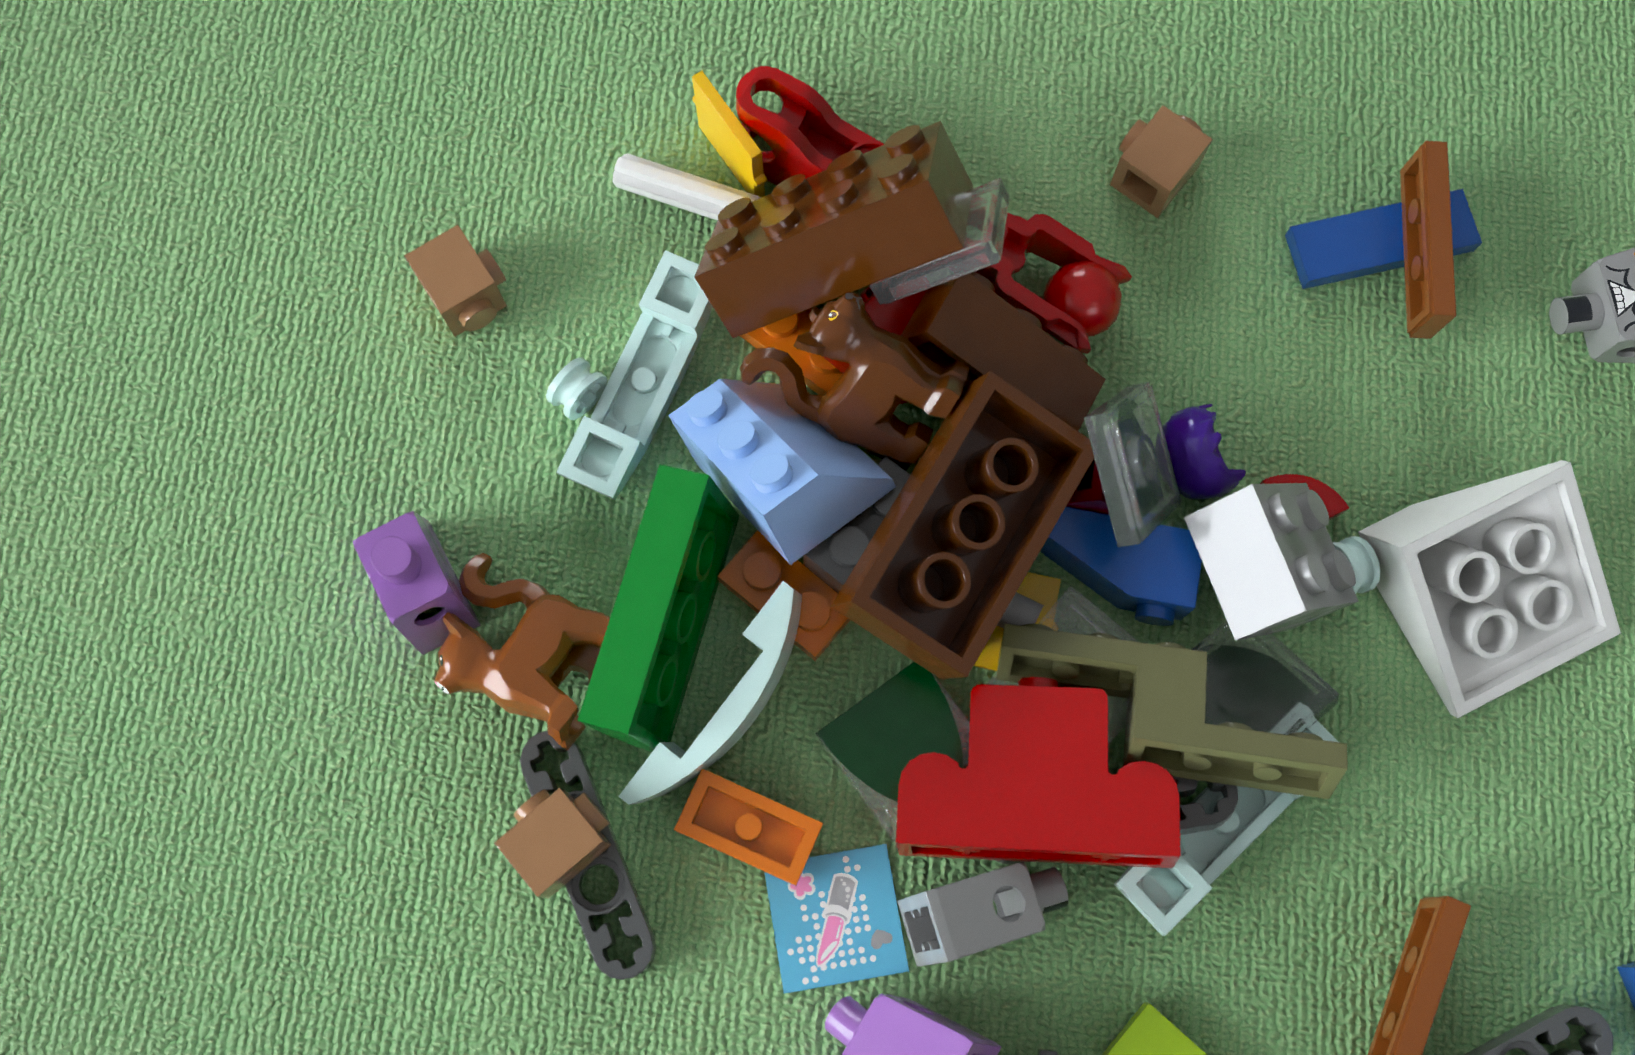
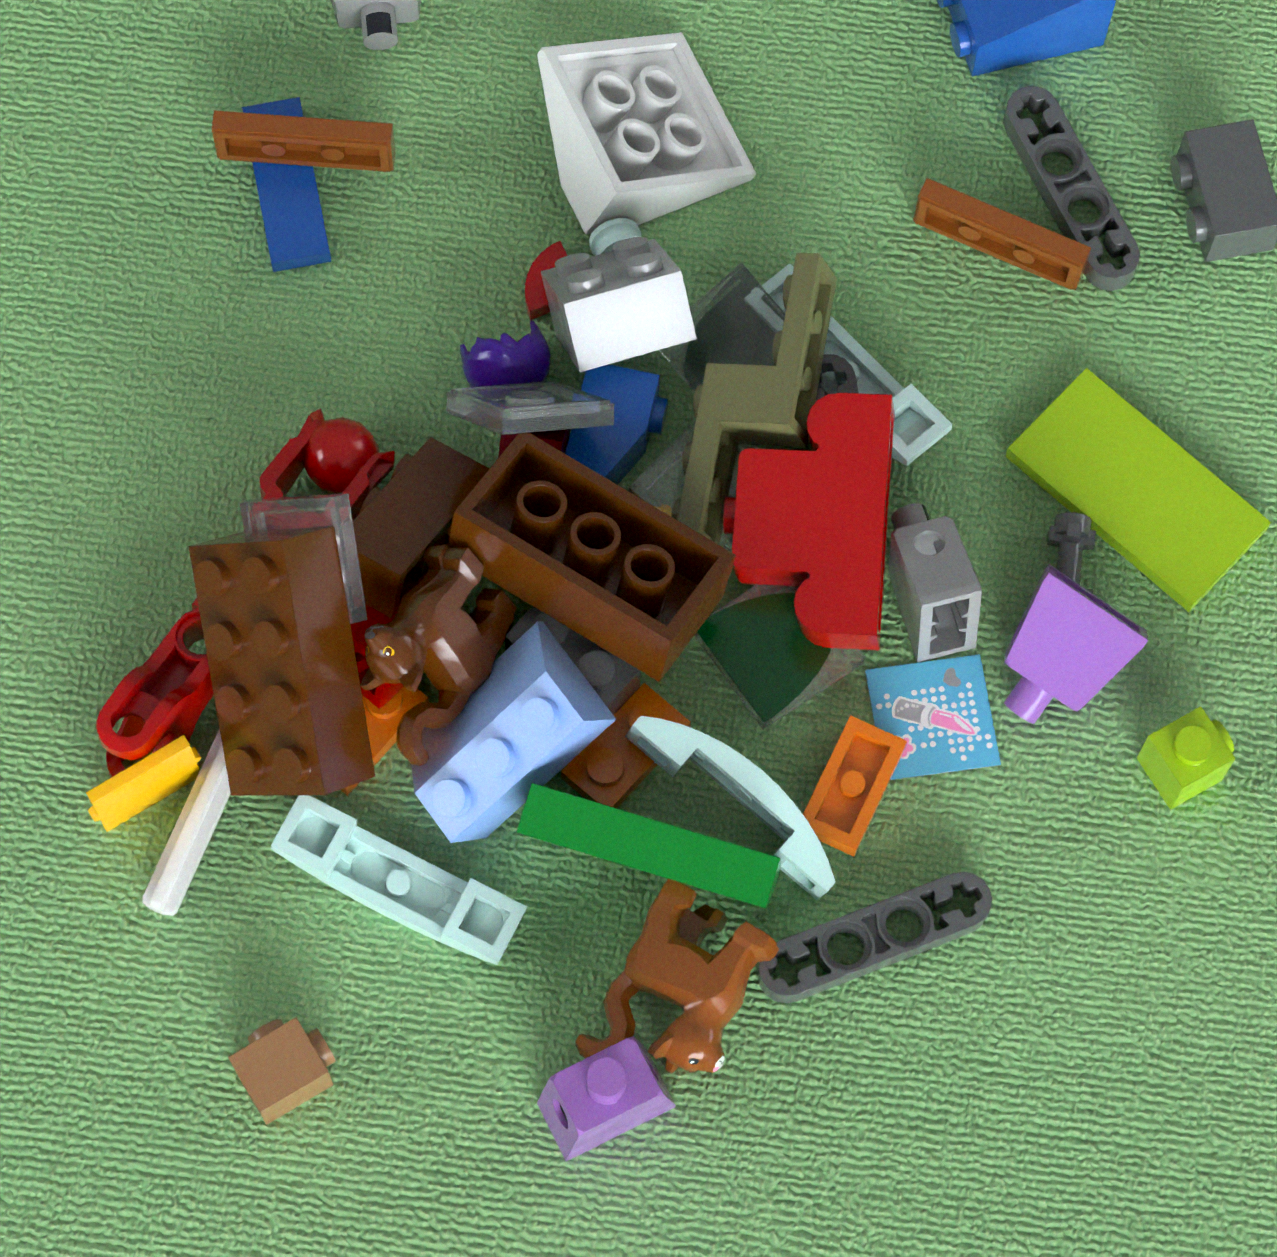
camera: 90 degrees left, 5 degrees down
medium nougat brick [494,788,612,899] -> none
light aqua bush [546,357,608,420] -> none
medium nougat brick [1110,105,1213,218] -> none

